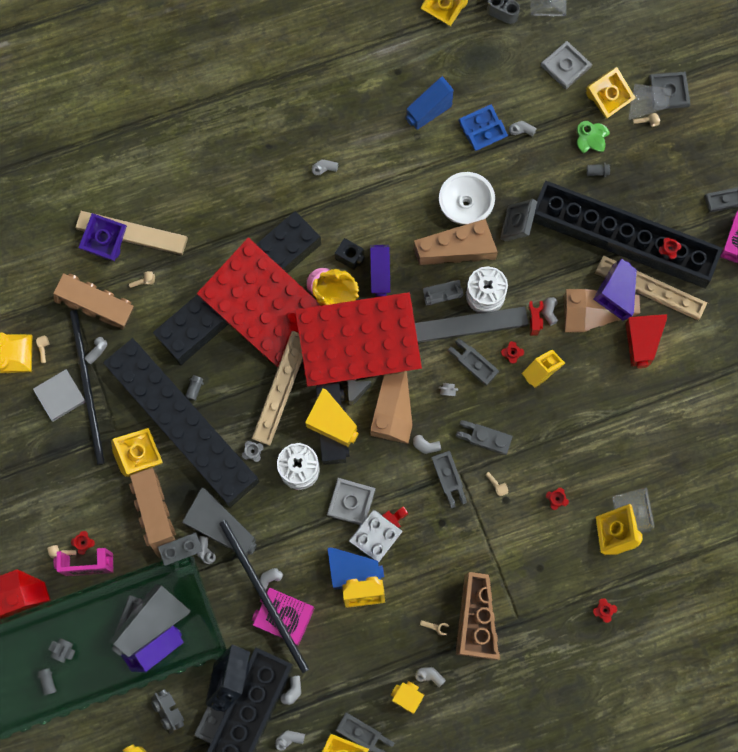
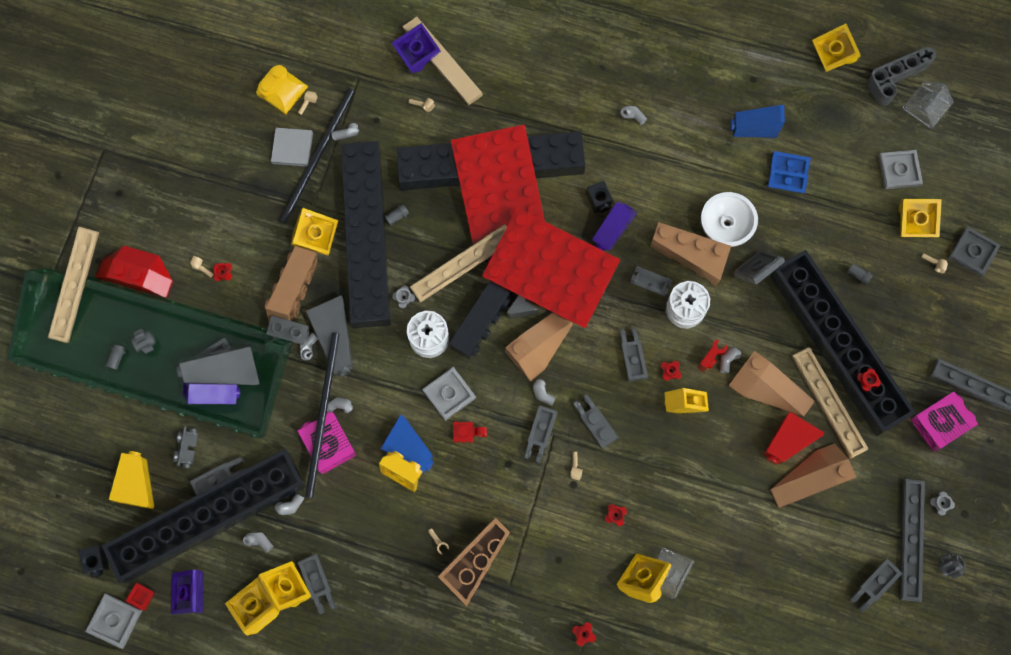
camera: 35 degrees right, 0 degrees up
medium nougat wedge [53,273,134,330] -> none
dark pink panel [54,548,113,576] -> none
black window [205,645,250,712] -> none
yellow slope [305,388,359,447] -> none
yellow hair [307,268,359,306] -> none
light grey hinge [349,510,403,562] -> none
yellow brick [391,681,424,714] -> none
dark grey tile [415,307,529,343] -> none
light grey arm [415,667,446,687] -> none
light grey plate [439,383,458,396] -> none
light grey arm [509,121,537,136] -> none
bright green plate [577,121,610,153] -> none
dark purple slope [593,259,637,321] -> none
clear wing [628,84,671,120] -> none
none -> medium nougat wedge [770,444,856,508]

